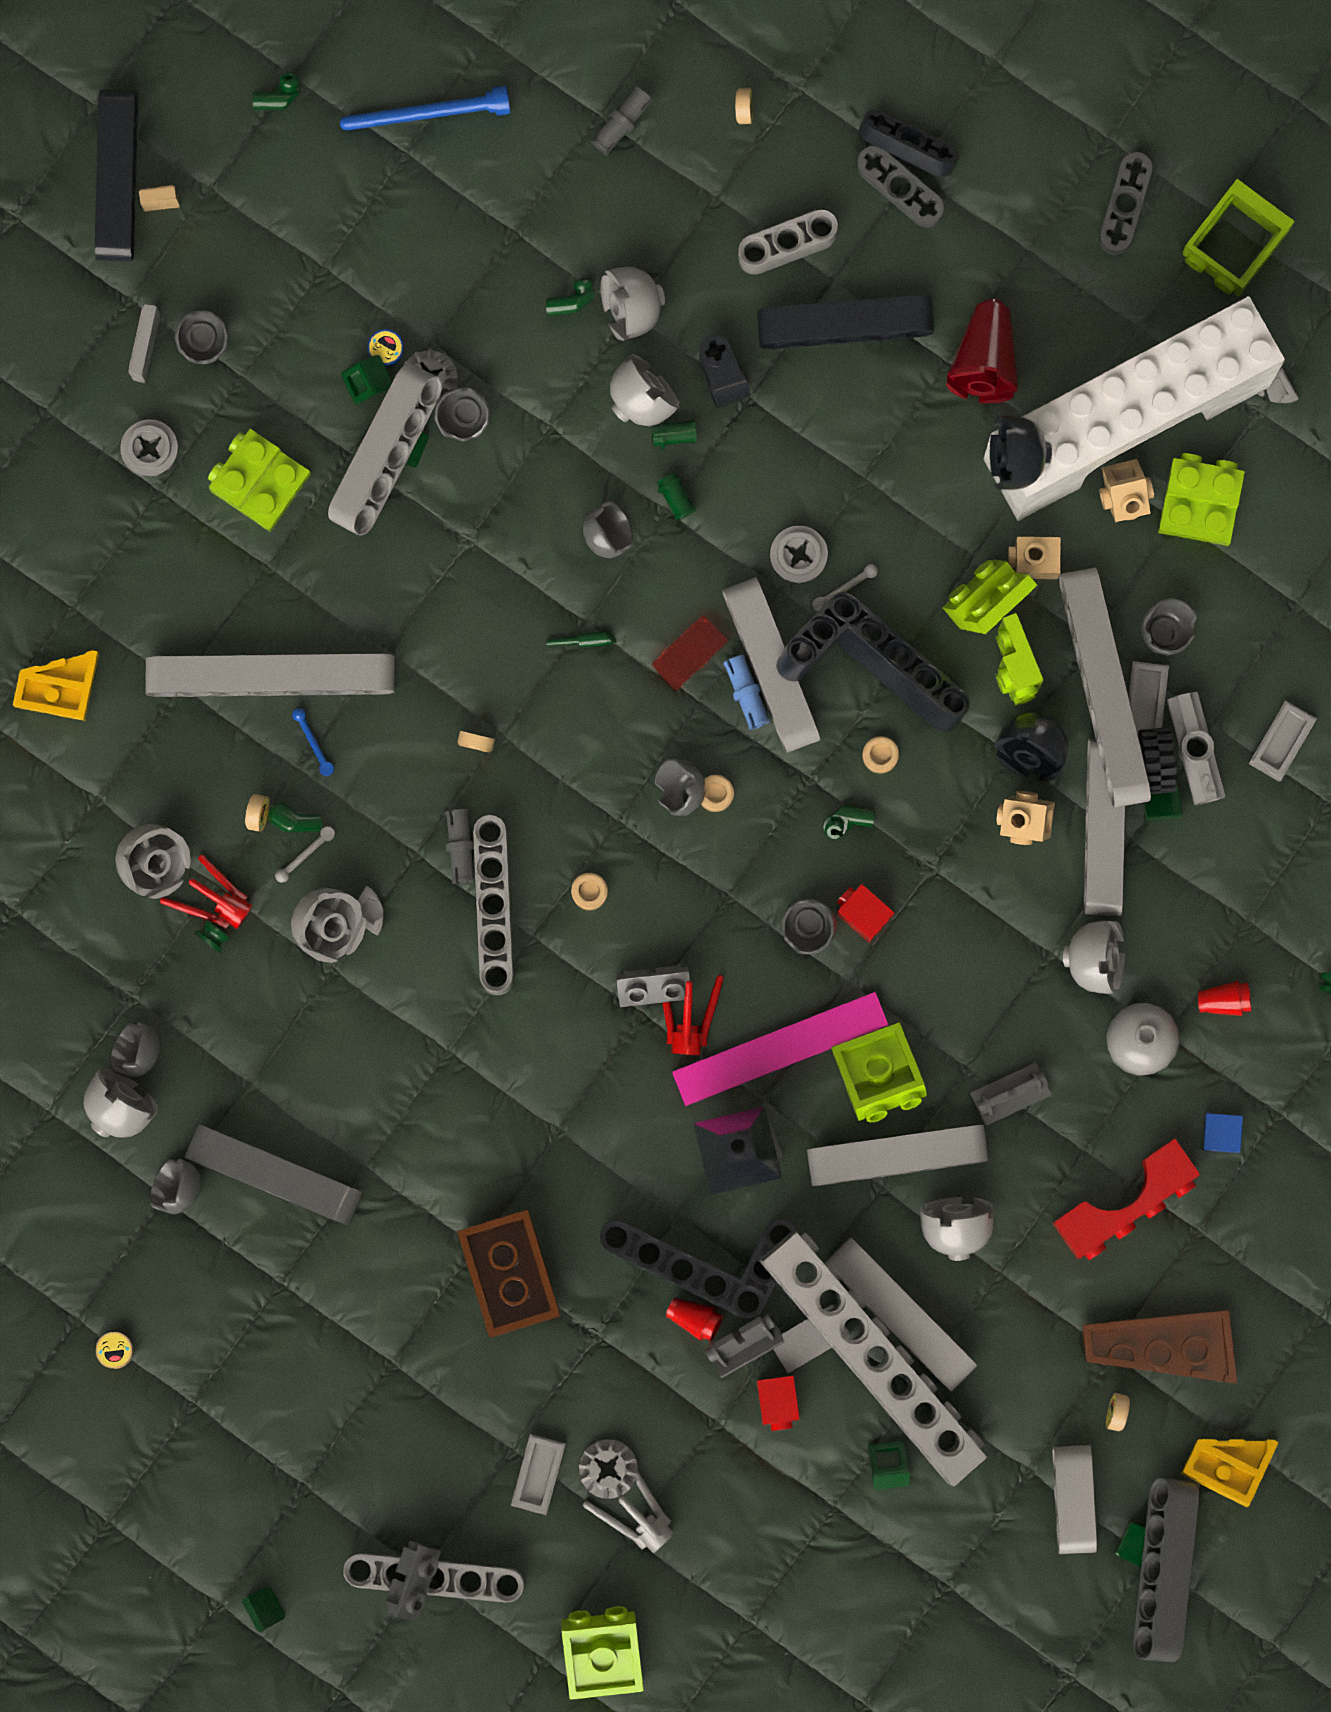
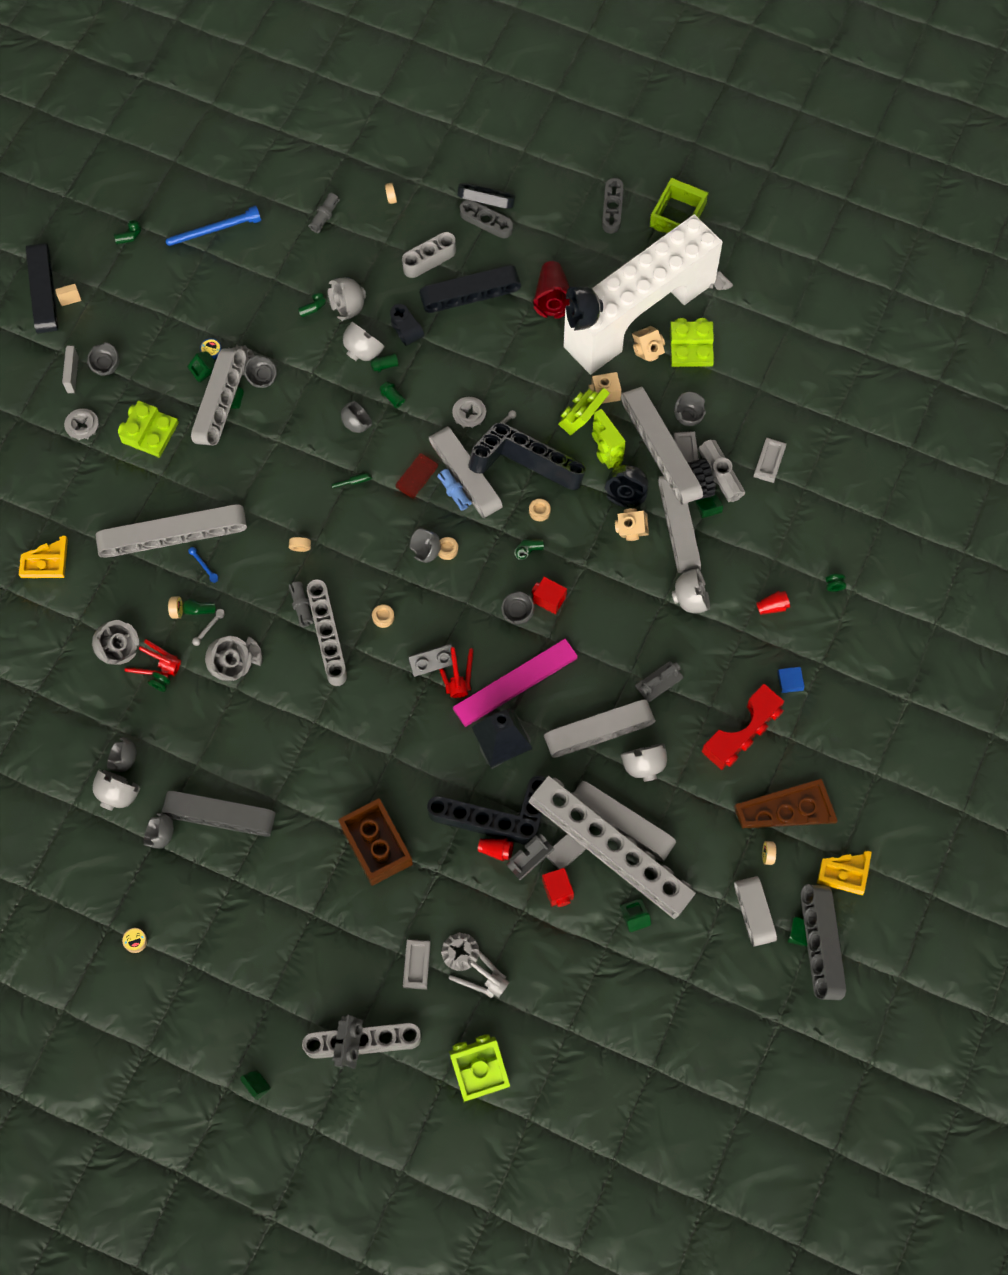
camera: 15 degrees left, 15 degrees down
lime plate [831,1022,927,1122] -> none
light grey cylinder [1106,1003,1180,1076] -> none

